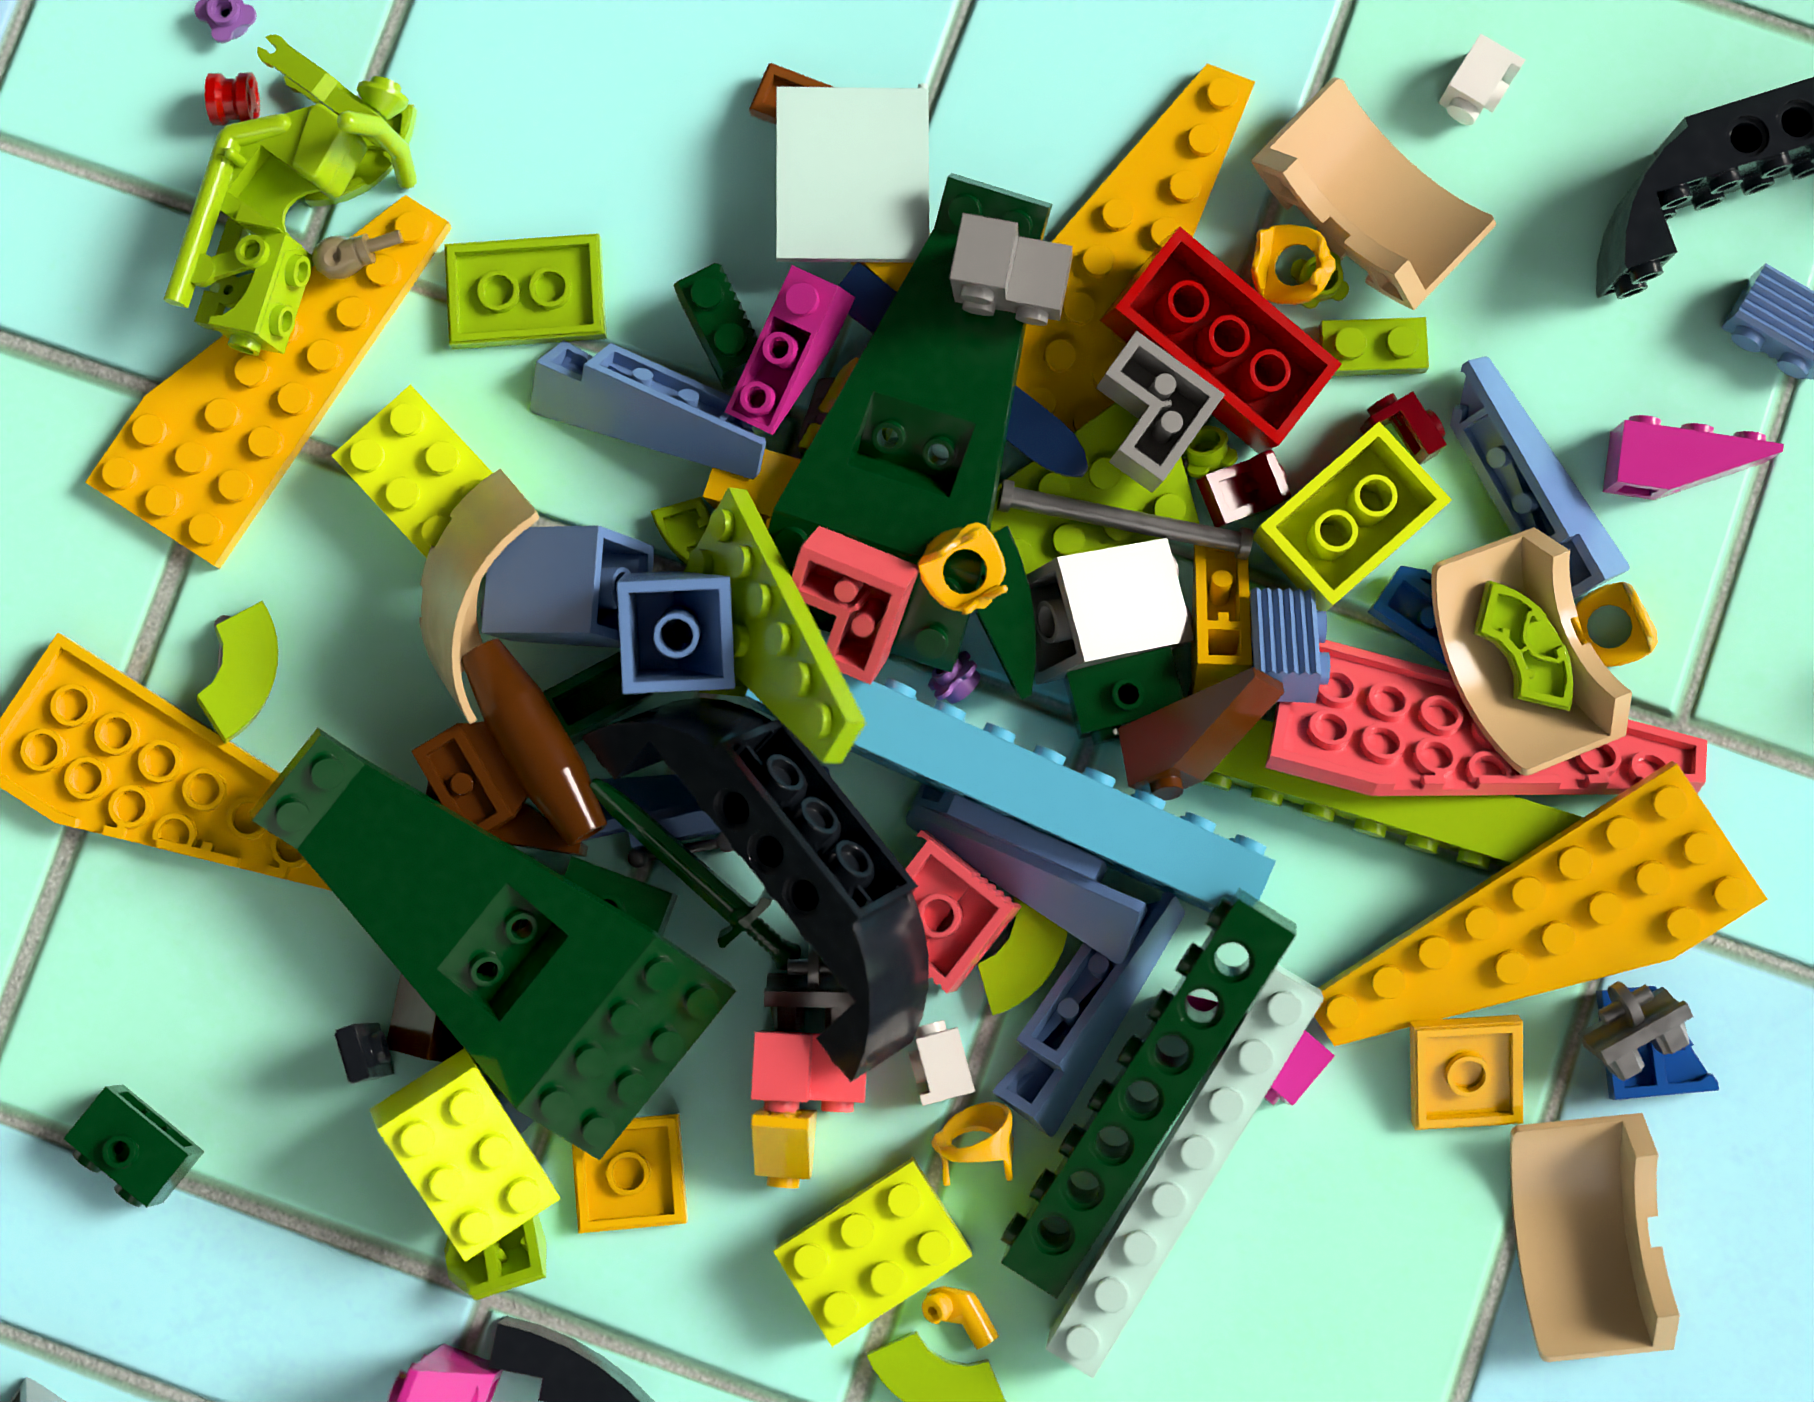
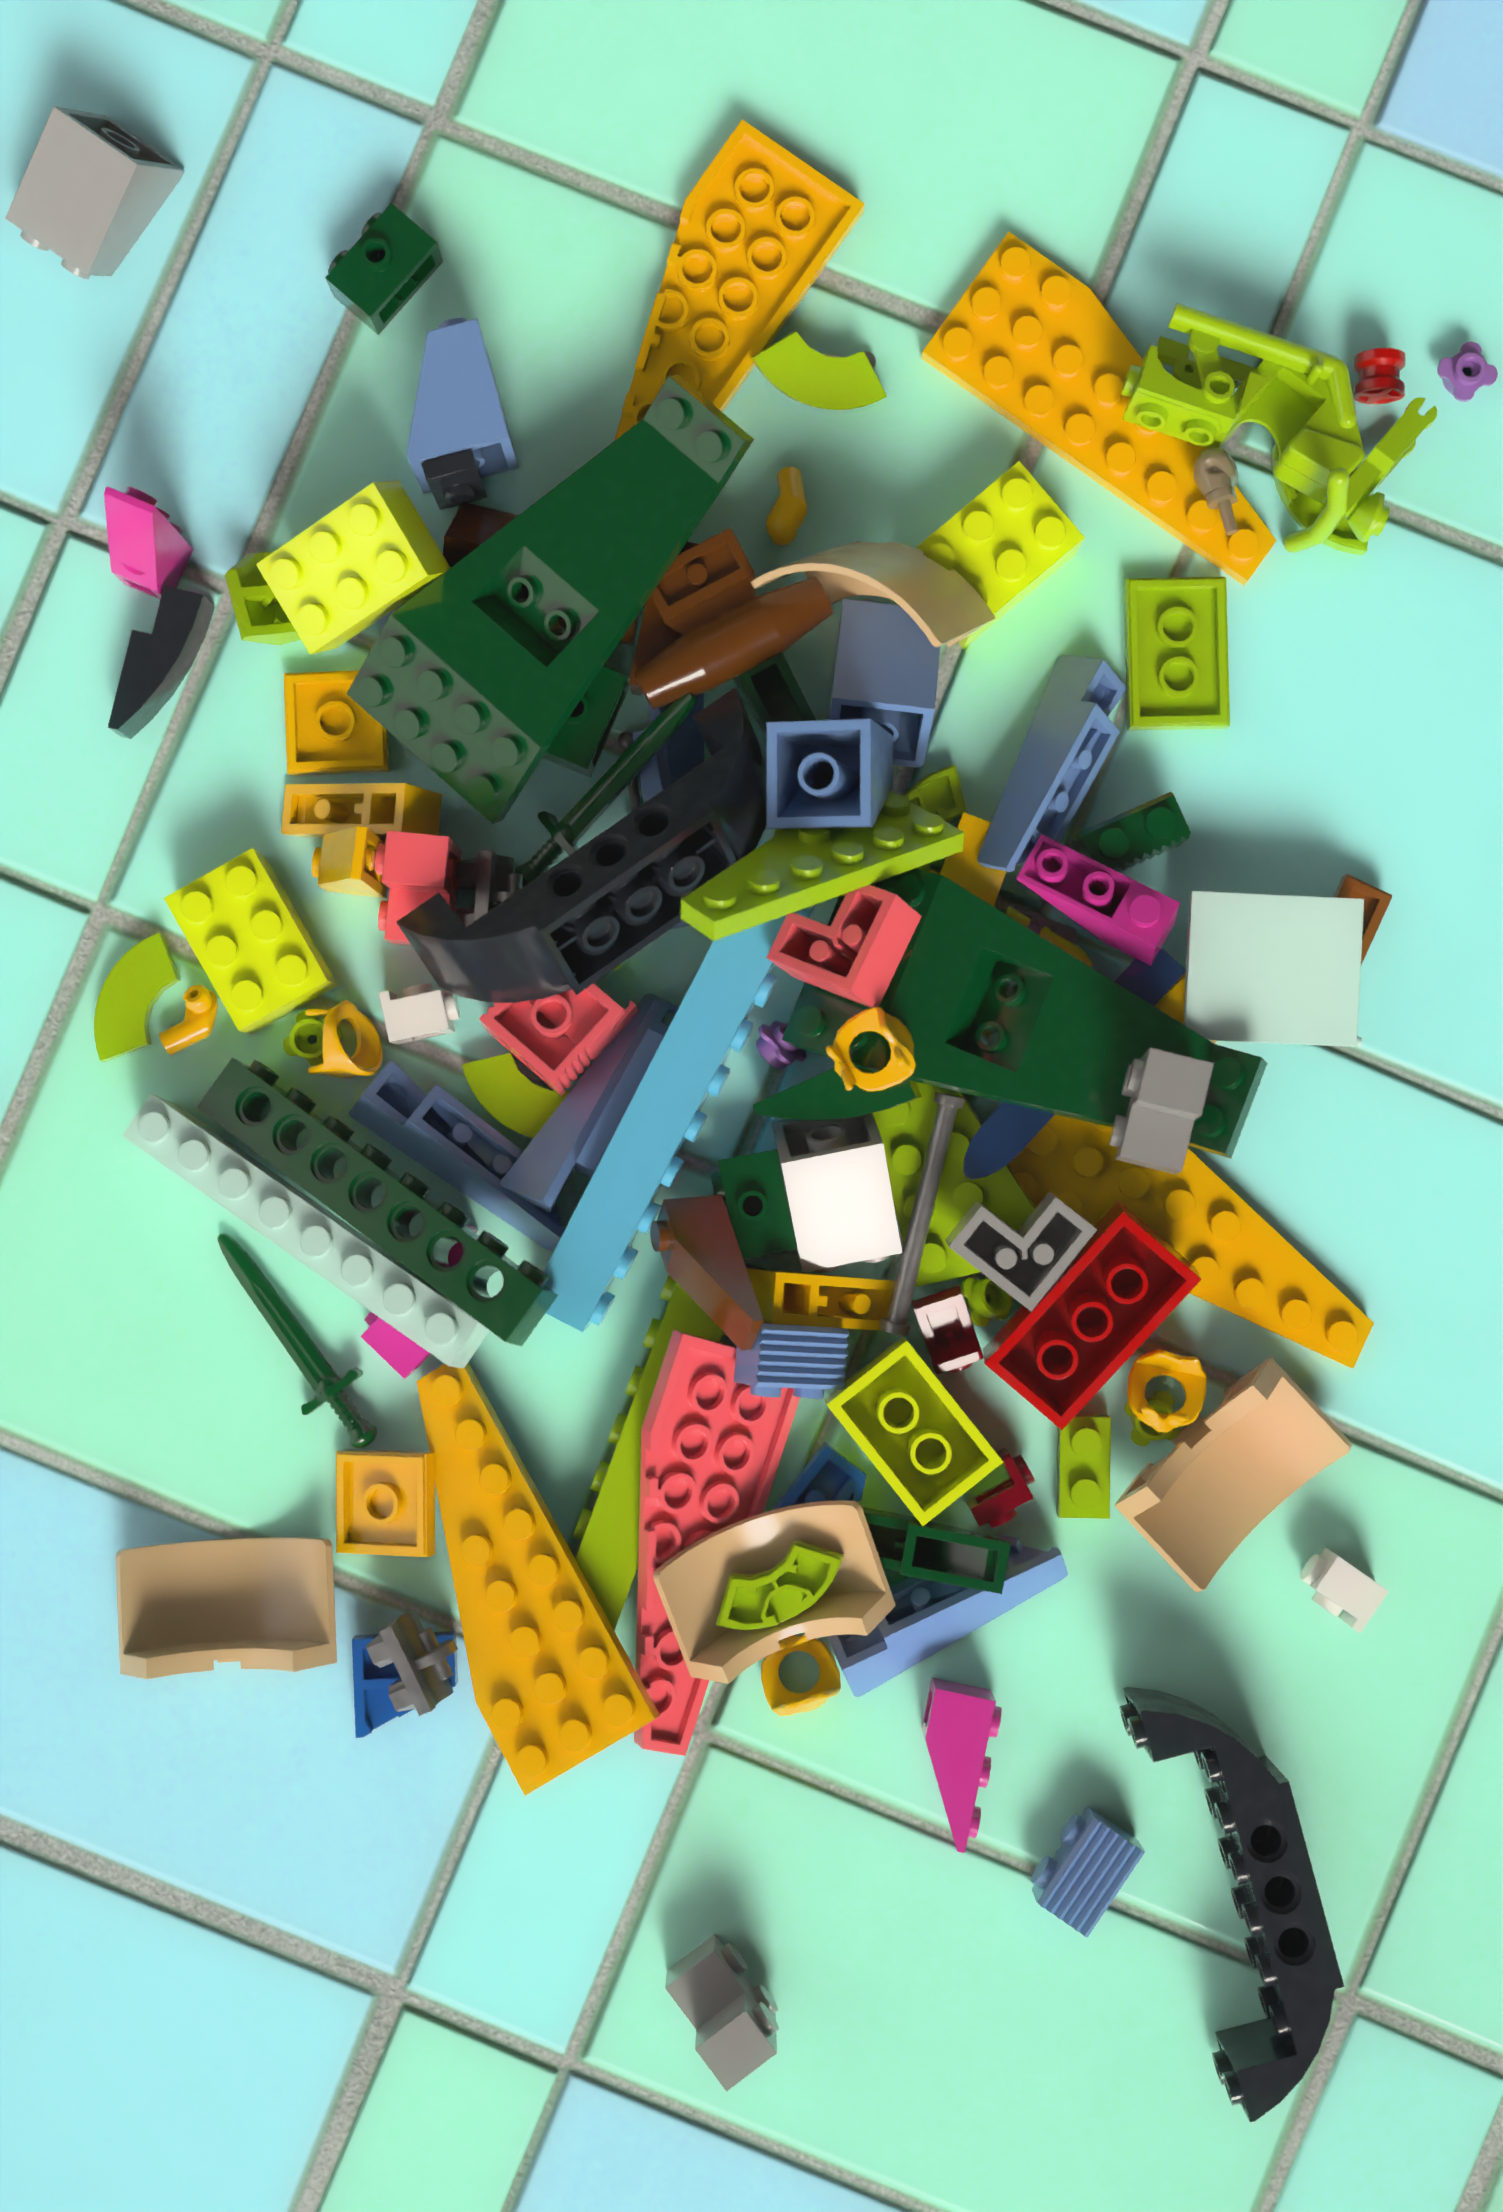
camera: 85 degrees right, 5 degrees up
none -> dark green sword [217,1233,377,1448]
none -> yellow slope [281,783,442,843]
none -> lime plate [283,1010,342,1066]
none -> medium blue slope [407,318,519,494]
none -> yellow arm [766,467,807,545]
none -> dark green slope [862,1507,1011,1594]

